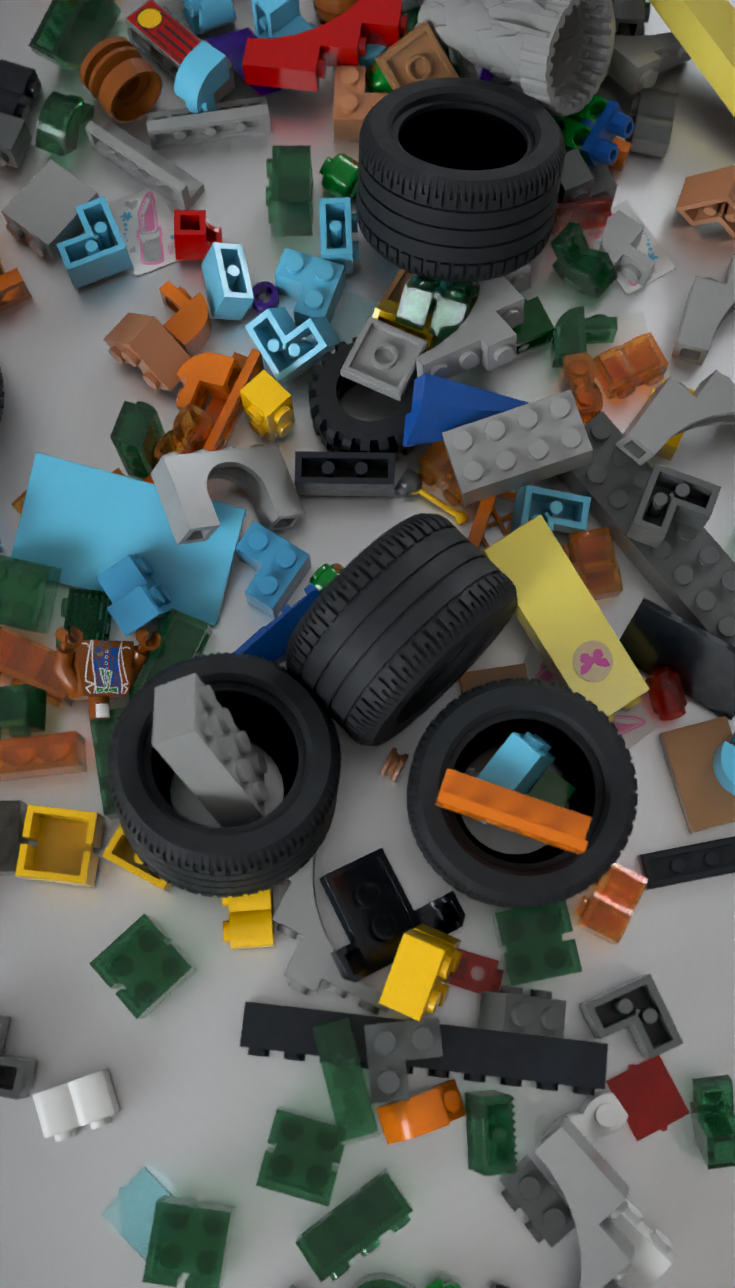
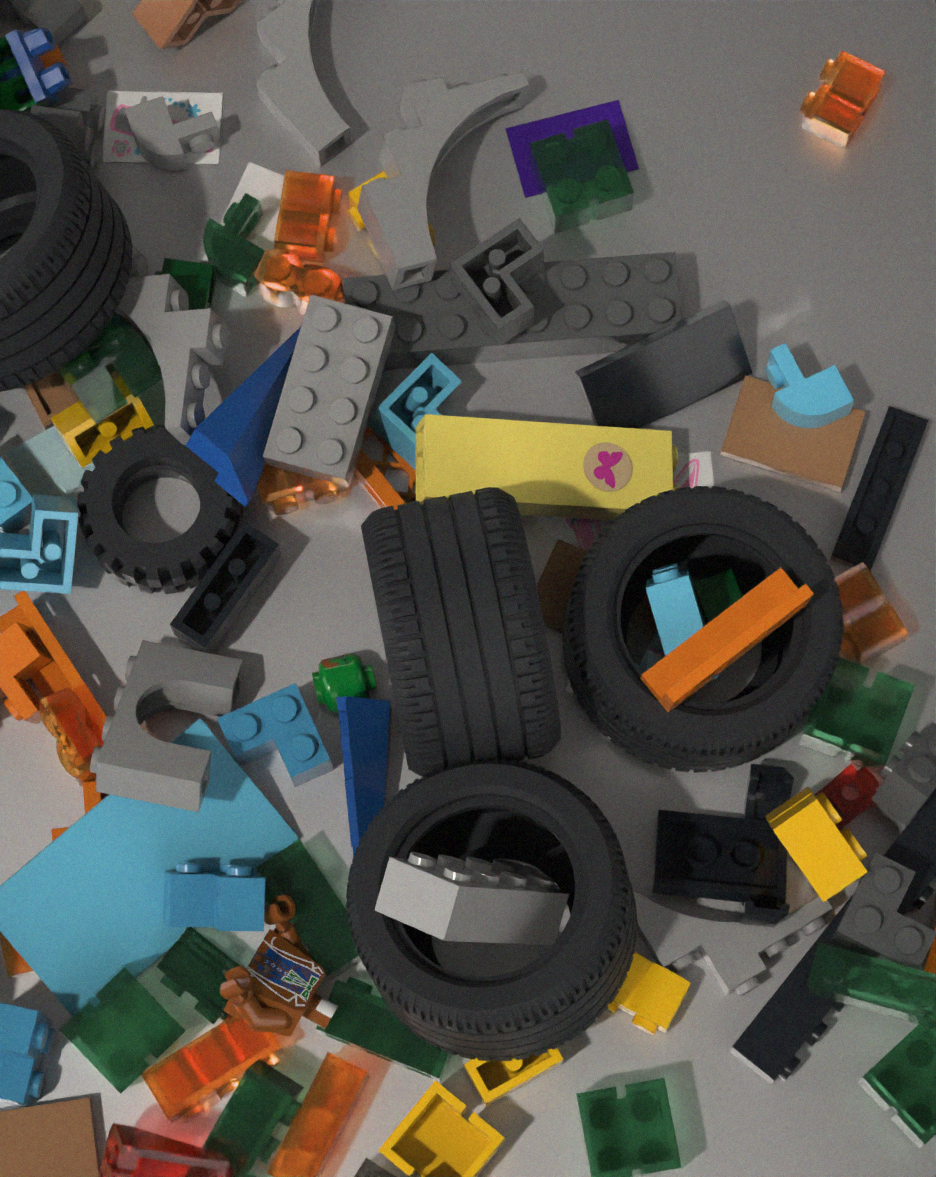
camera: 55 degrees left, 0 degrees up
clear green brick [110,400,171,479] -> none
yellow brick [240,369,295,443] -> none
light grey tile [340,316,428,401] -> none
nougat bush [380,747,409,782] -> none
hinge [395,467,468,524] -> none
clear green brick [550,222,618,298] -> none
clear red piece [552,196,613,235] -> none
clear orange brick [562,527,623,600] -> none
clear red brick [645,667,687,721] -> none

